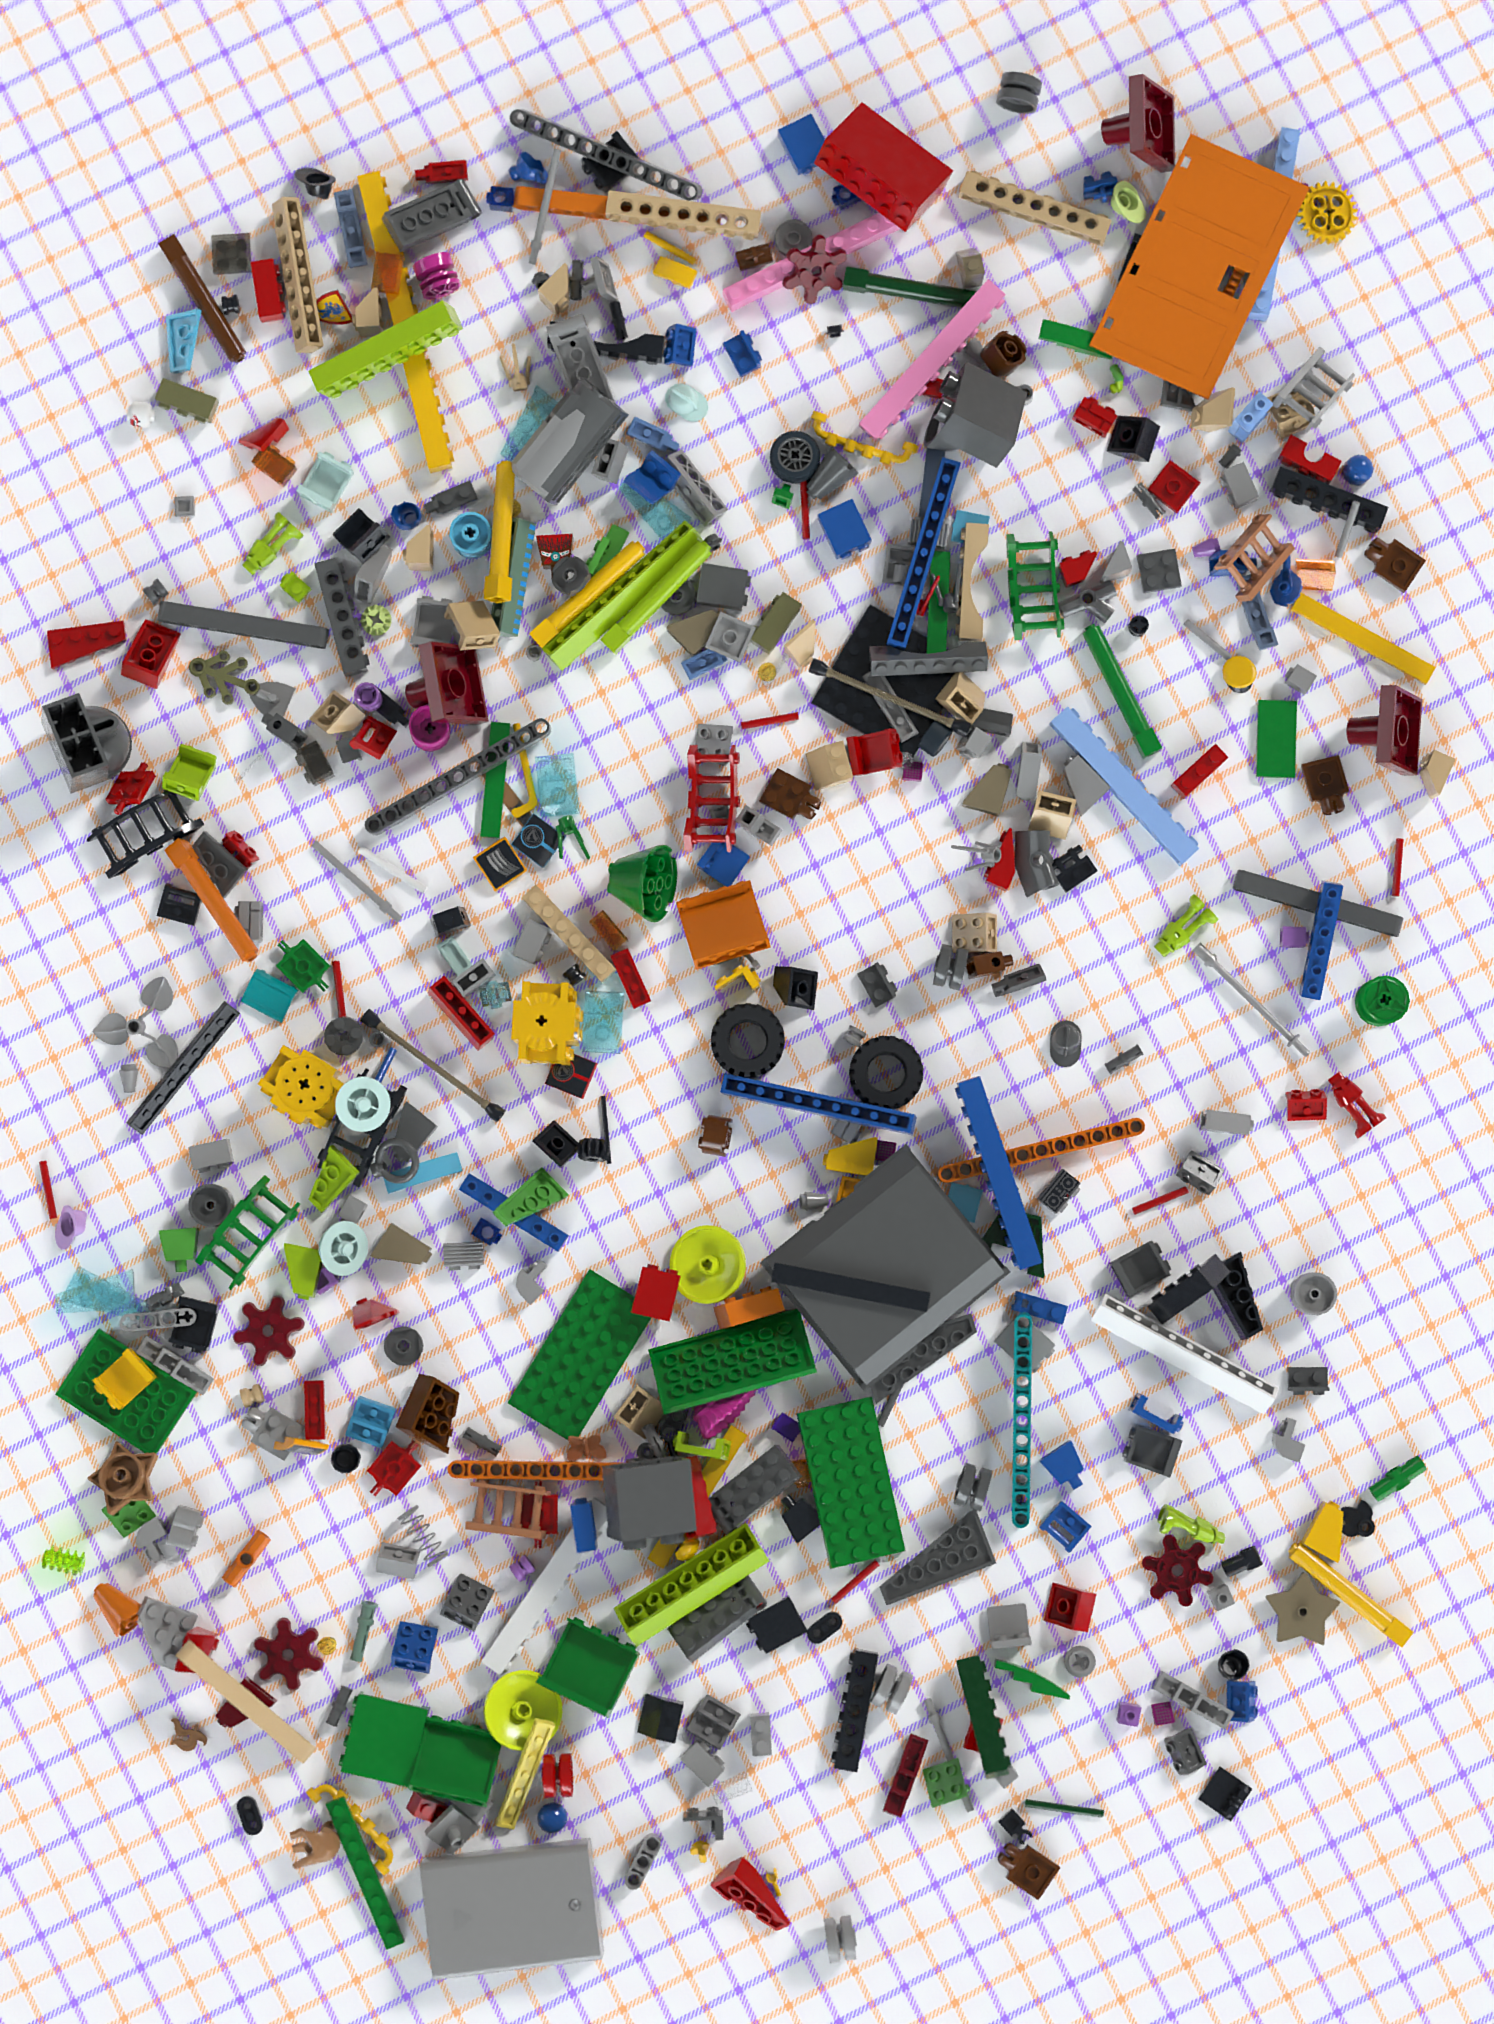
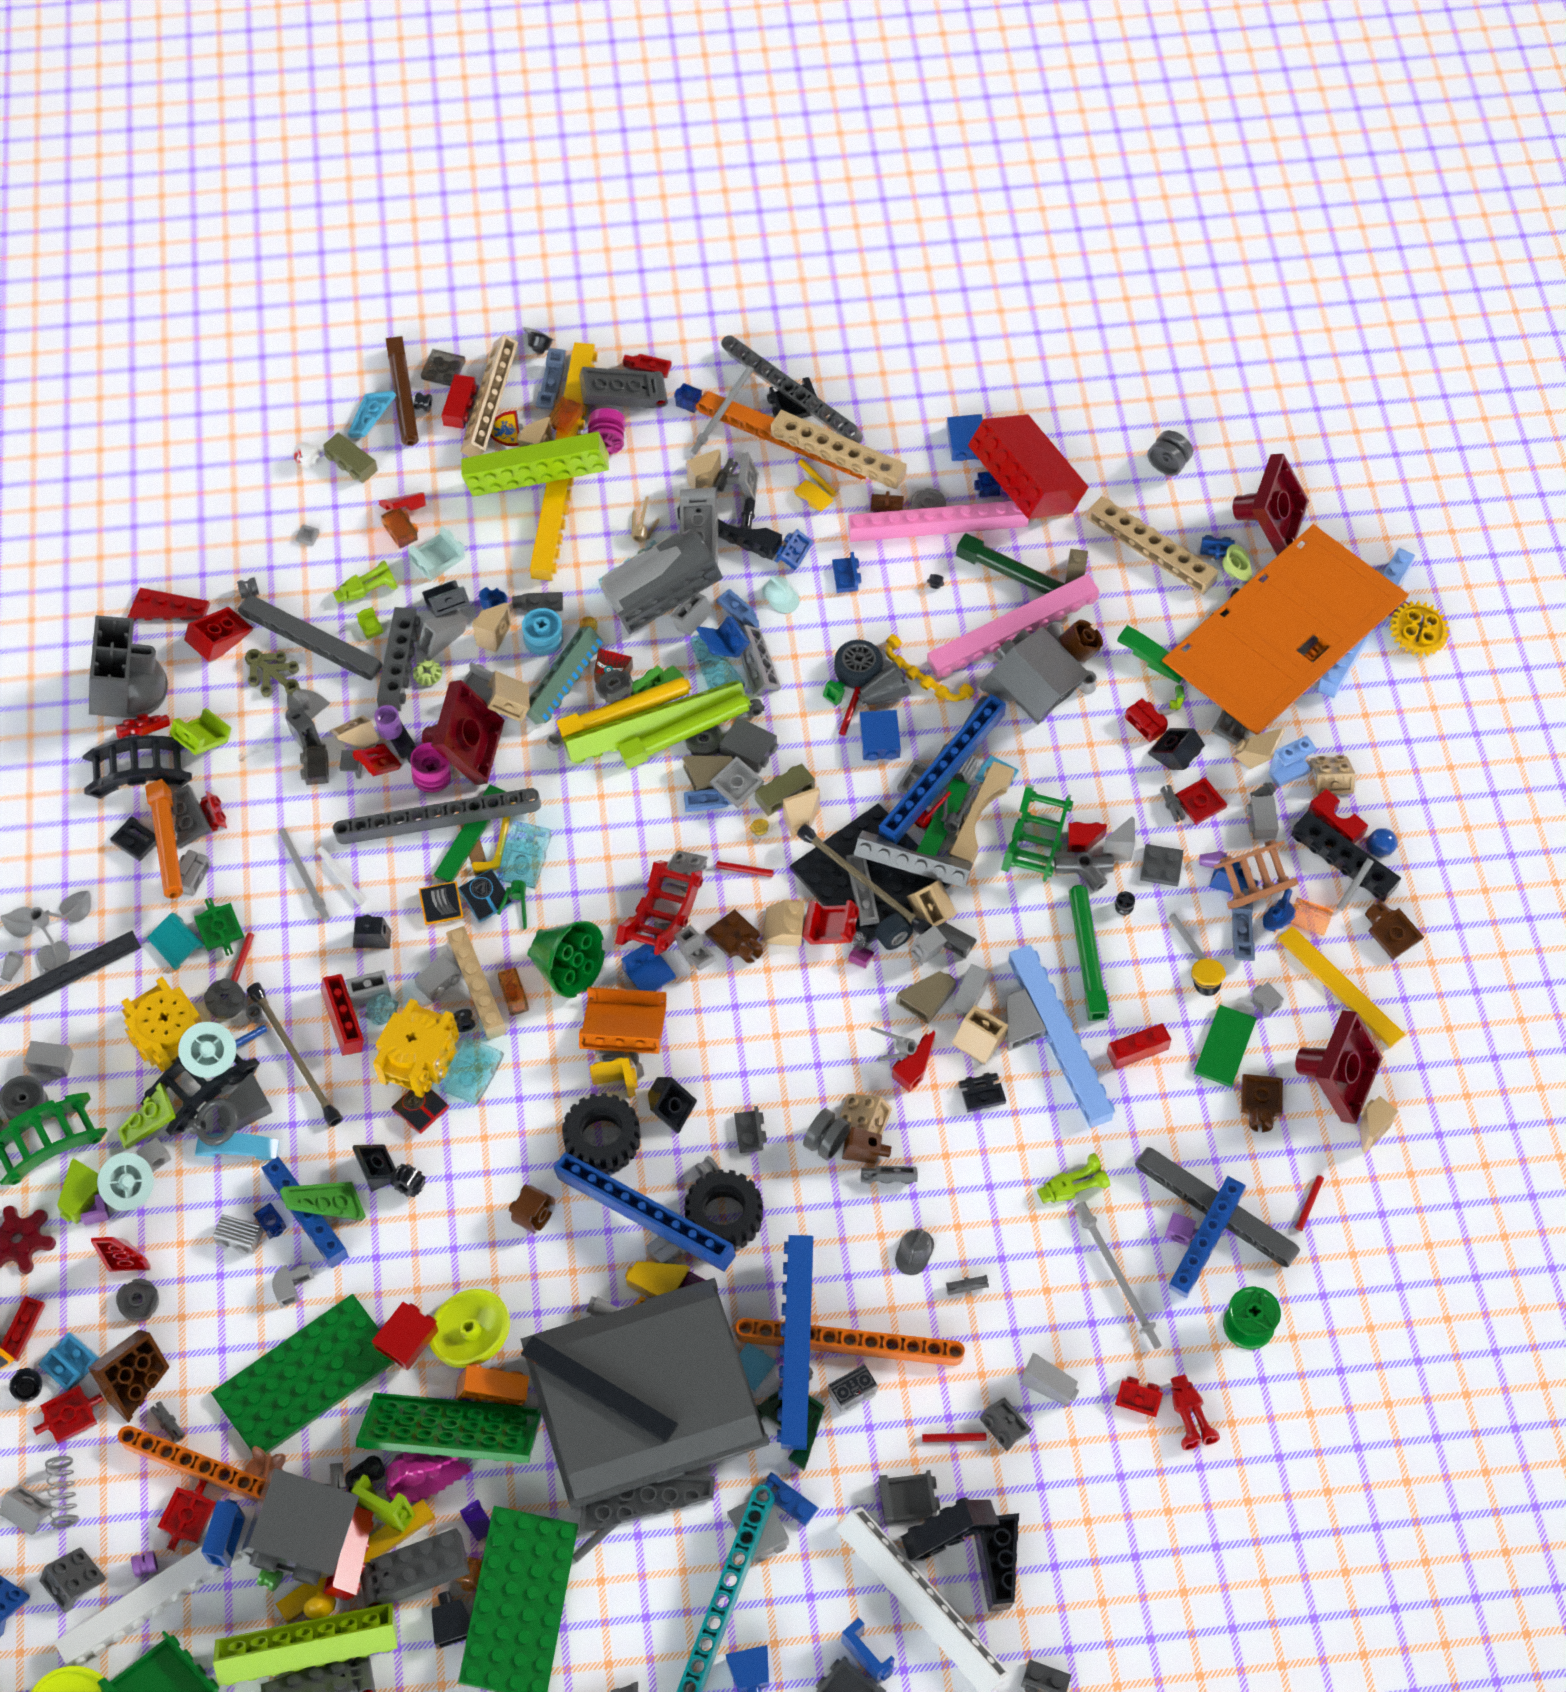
camera: 20 degrees right, 25 degrees down
dark tan slope [370,1223,433,1265] -> none
light aqua tile [436,935,472,977] -> none
nougat fence [465,1479,551,1539] -> none
yellow brick [483,460,515,604] -> none
blue hair [508,152,548,186] -> none
black axle [601,1096,612,1164] -> none
red plate [610,948,652,1009] -> none
tan slope [613,1385,664,1440] -> none
plate [782,234,847,304] -> none
dark grey wheel [953,1462,992,1512] -> none
dark grey panel [1015,830,1059,898] -> none
light grey fence [1273,347,1356,433] -> none
light grey wheel [1290,1272,1337,1315] -> none

